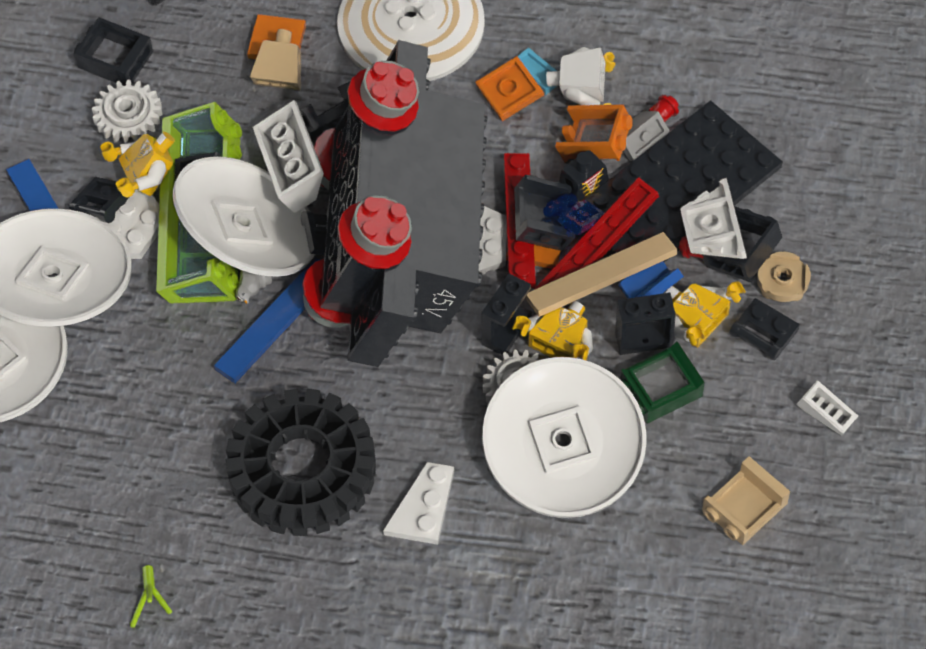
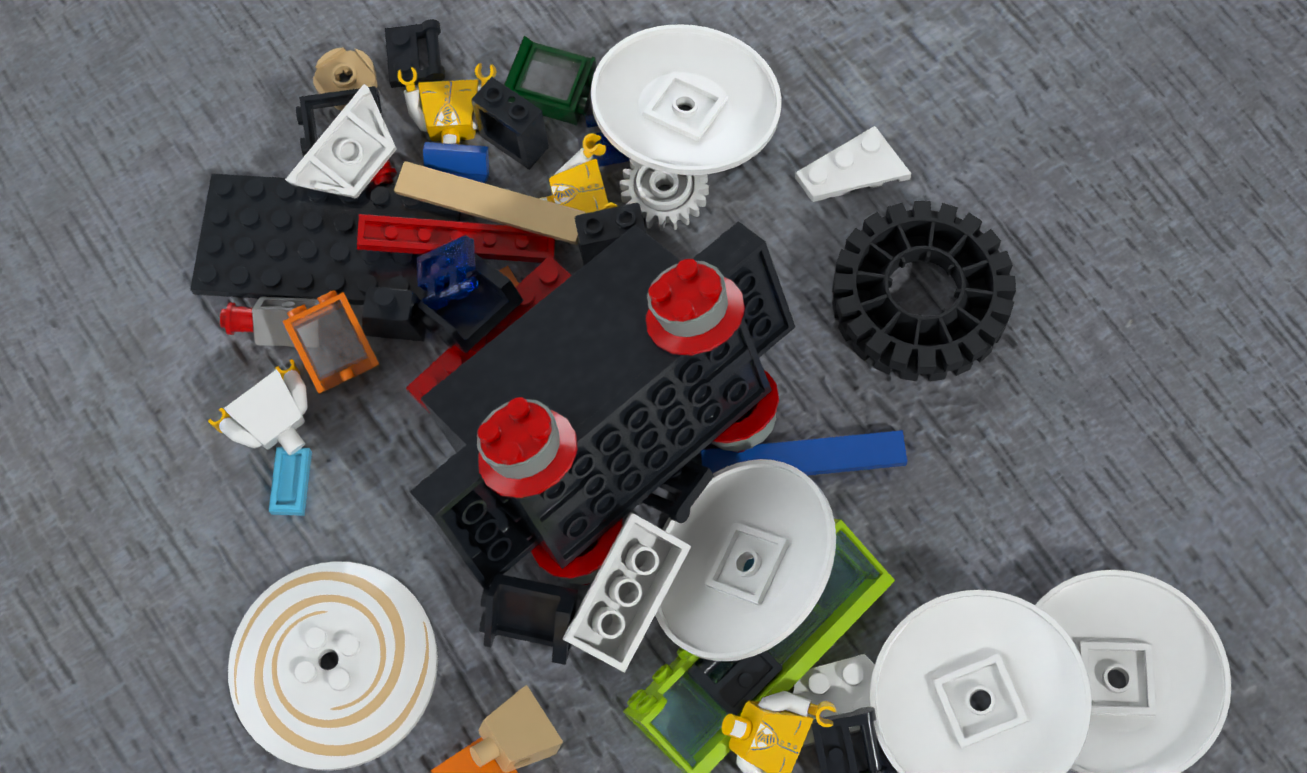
camera: 130 degrees left, 10 degrees up
lime plant [130,565,172,628] -> none
orange tile [475,56,544,121] -> none

